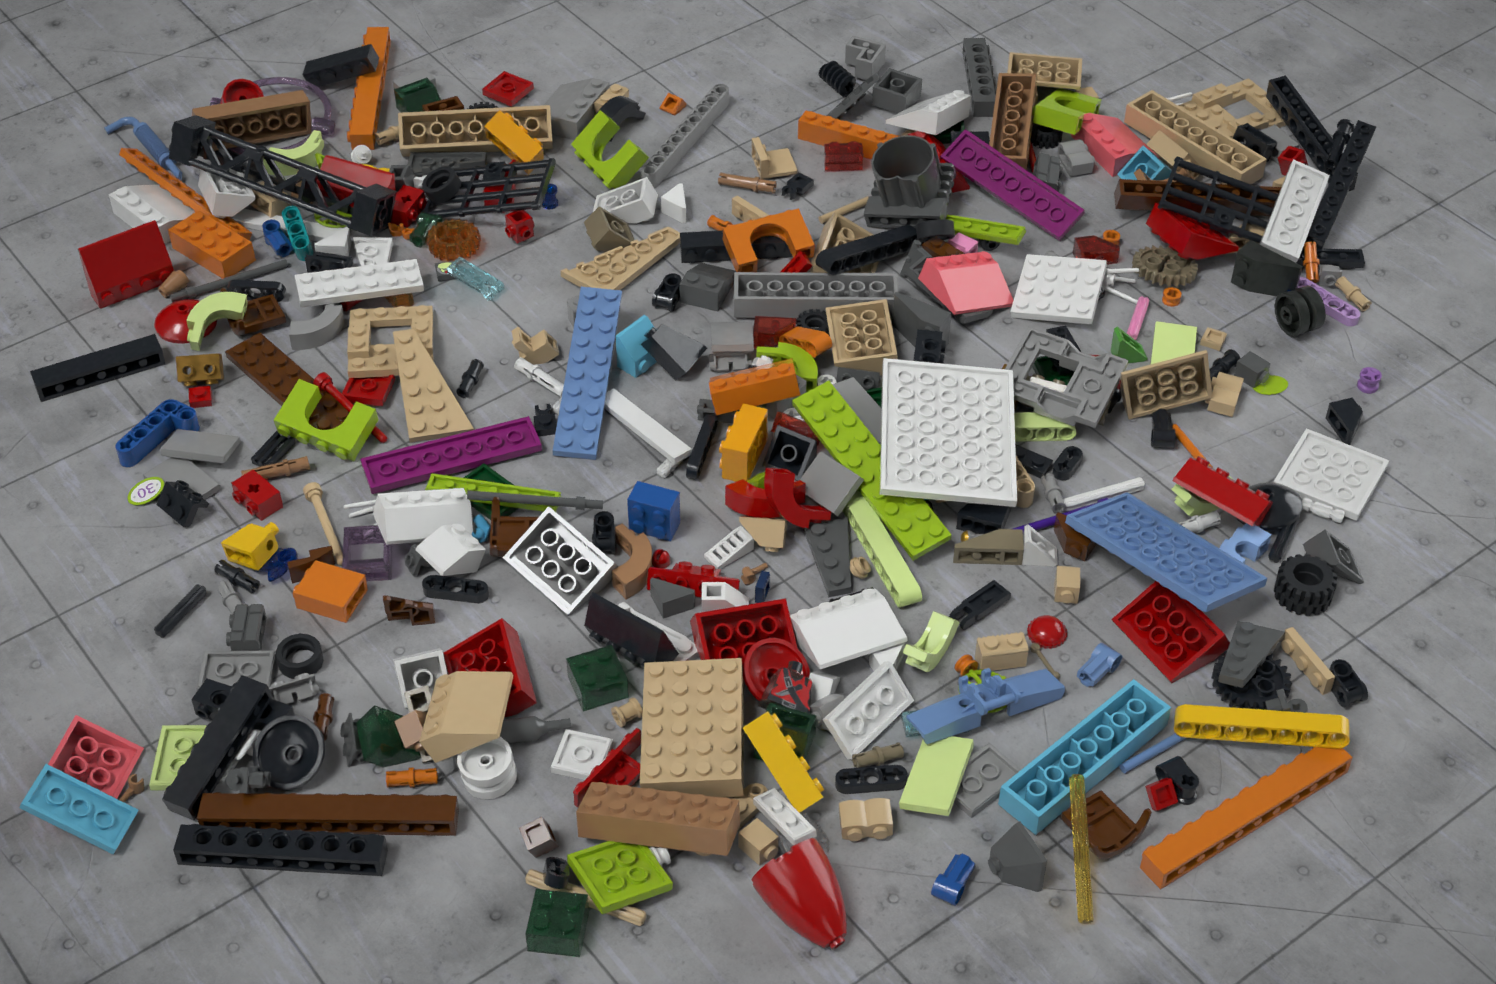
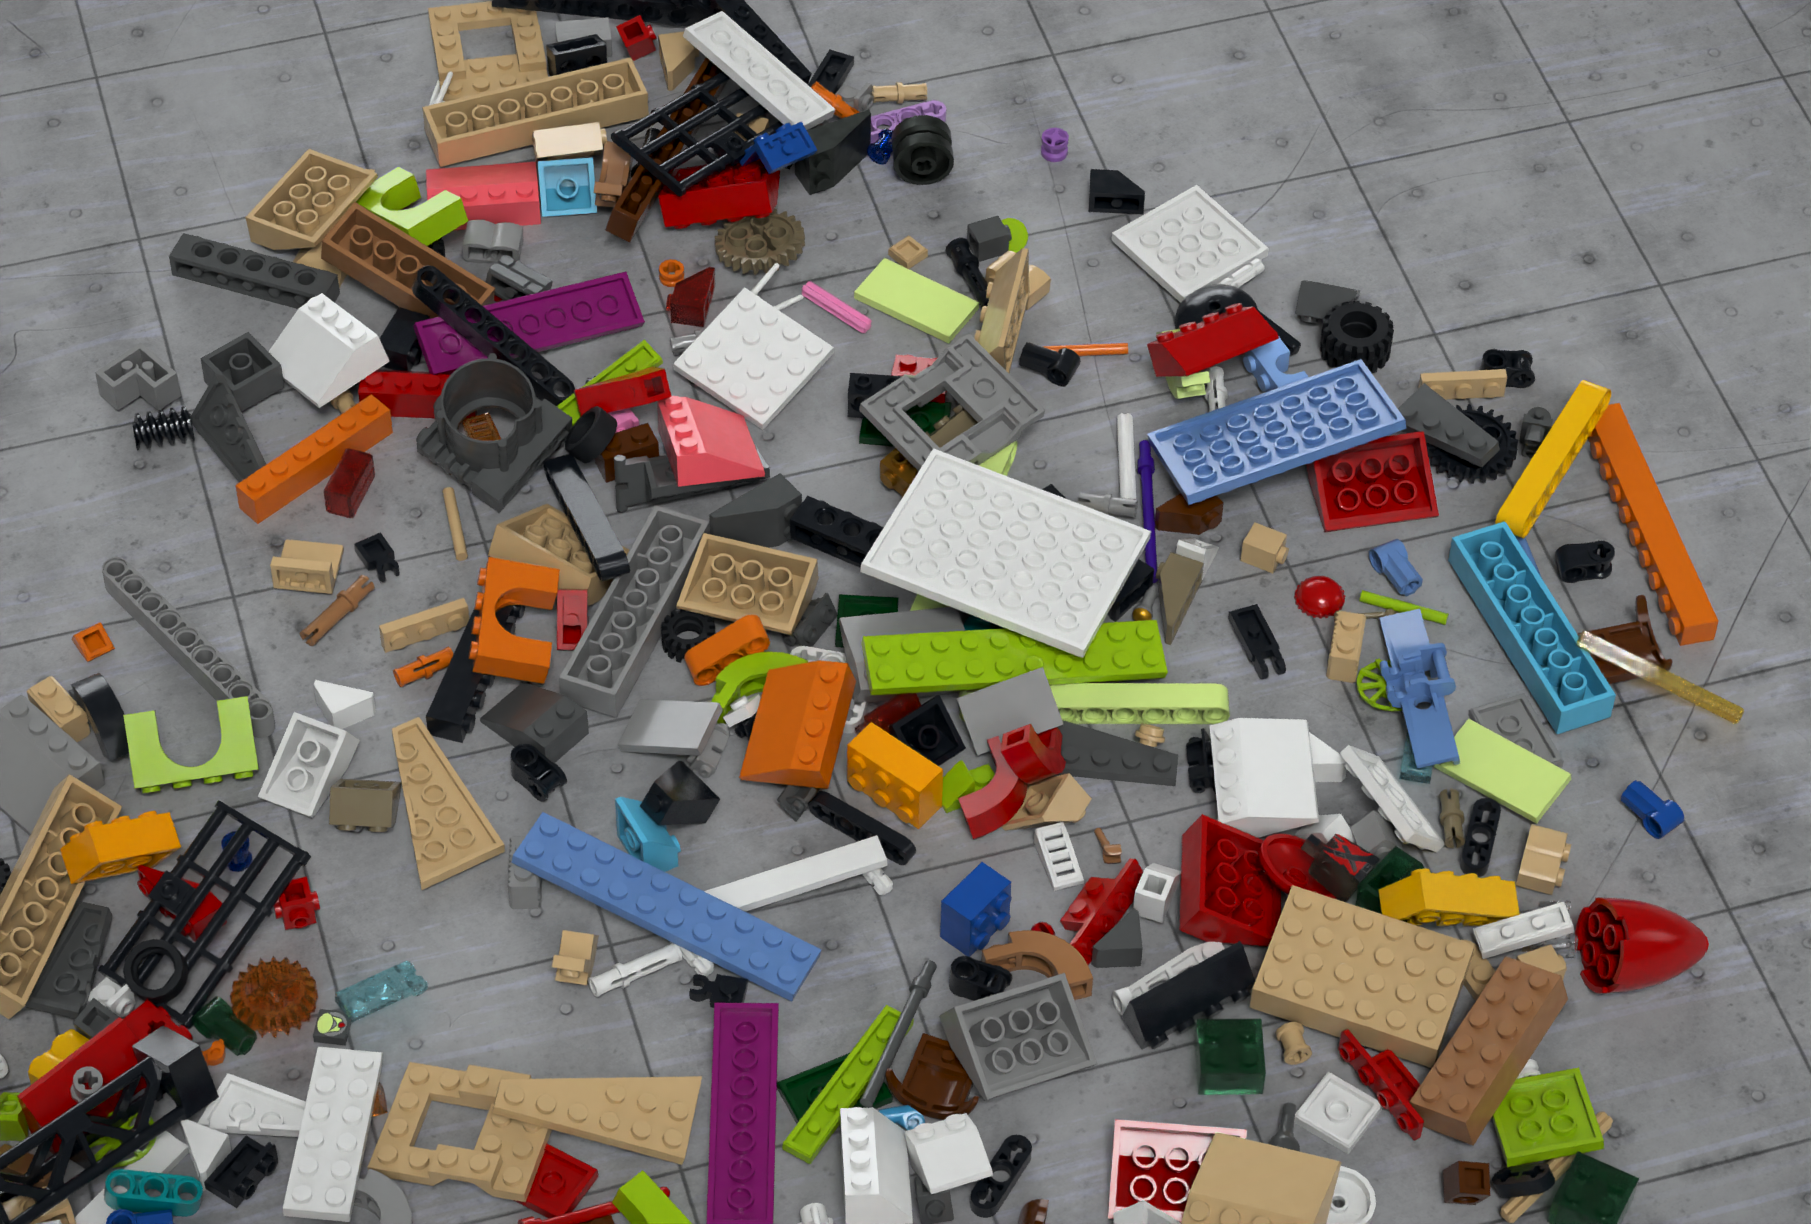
camera: 70 degrees left, 5 degrees up
black pin [456,359,484,398] -> none
clear red slope [753,316,796,348] -> none
dark blue tile [755,571,770,603] -> none
yellowish green arch [903,611,960,672] -> none
orange bush [954,654,979,677] -> none
dark grey slope [988,821,1047,892] -> none
black beam [1052,446,1083,481] -> none
bright green slope [1110,326,1147,363] -> none
red plate [1145,778,1178,811] -> none
orange bush [1162,287,1182,307] -> none
none -> light grey bush [70,1066,103,1103]
none -> black beam [412,265,575,406]
none -> red slope [574,367,672,417]
none -> blue bracket [740,122,818,174]
none -> lime bar [1359,590,1449,625]

